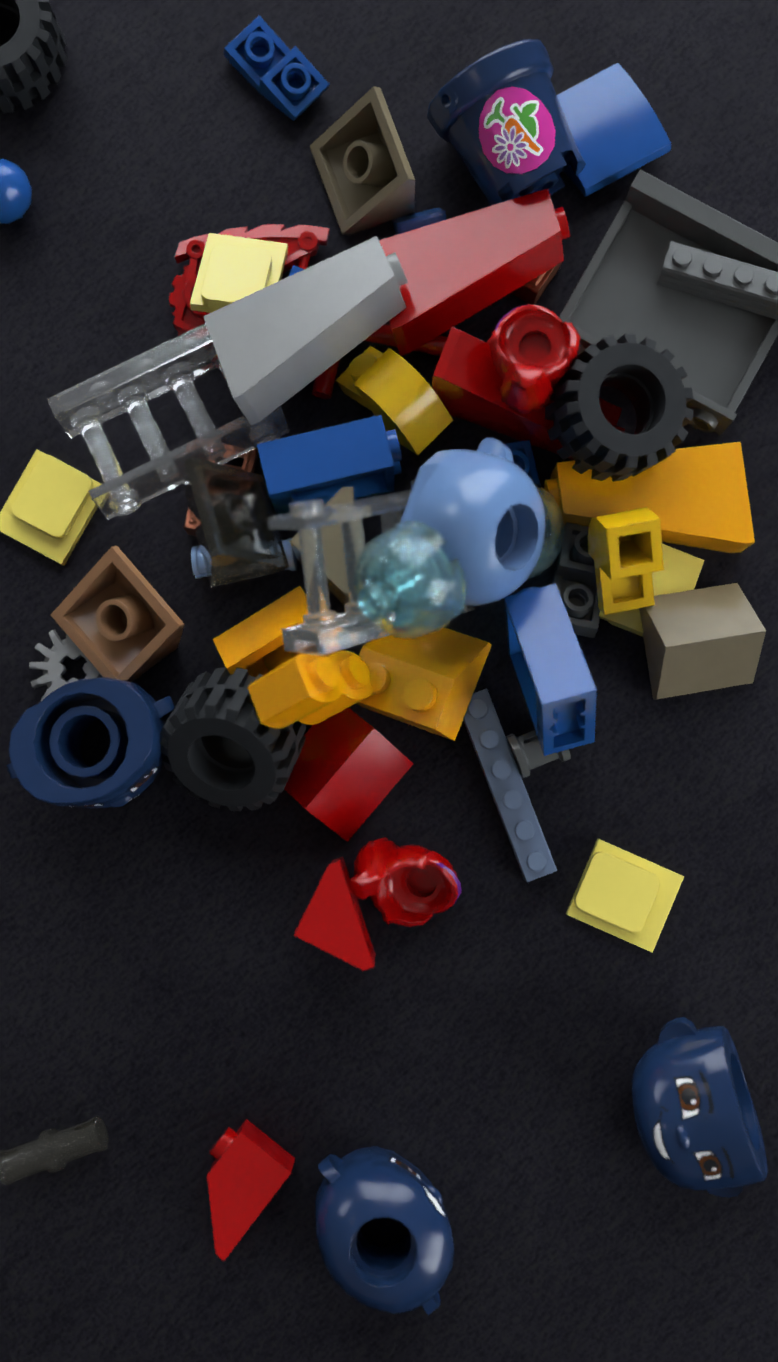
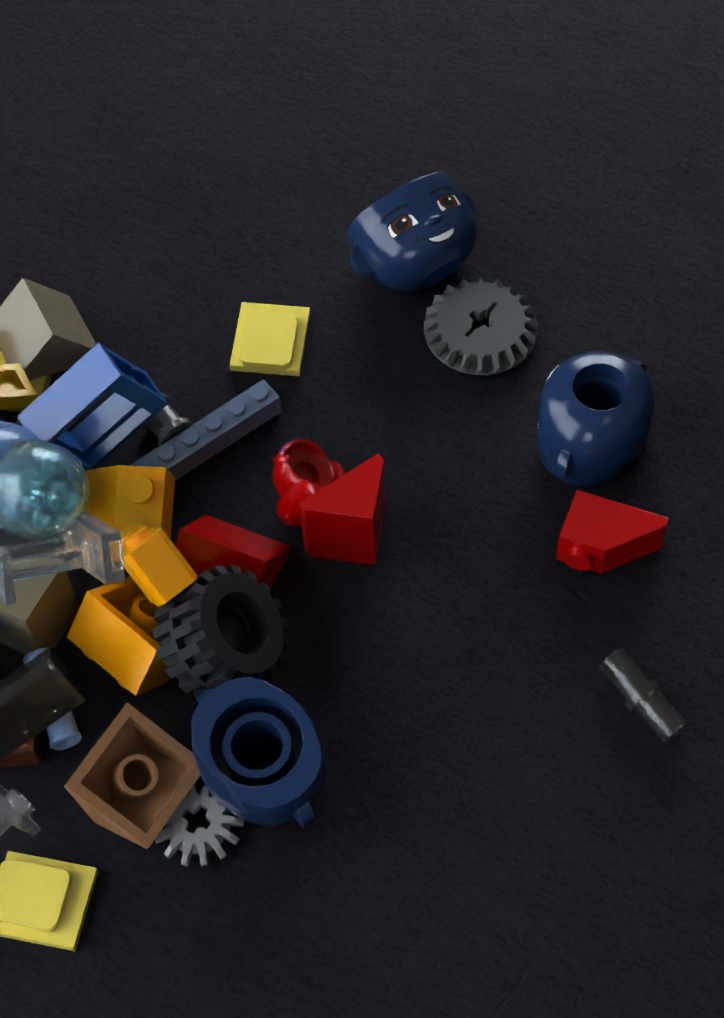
camera: 105 degrees left, 25 degrees down
none -> dark grey gear [424,277,539,375]

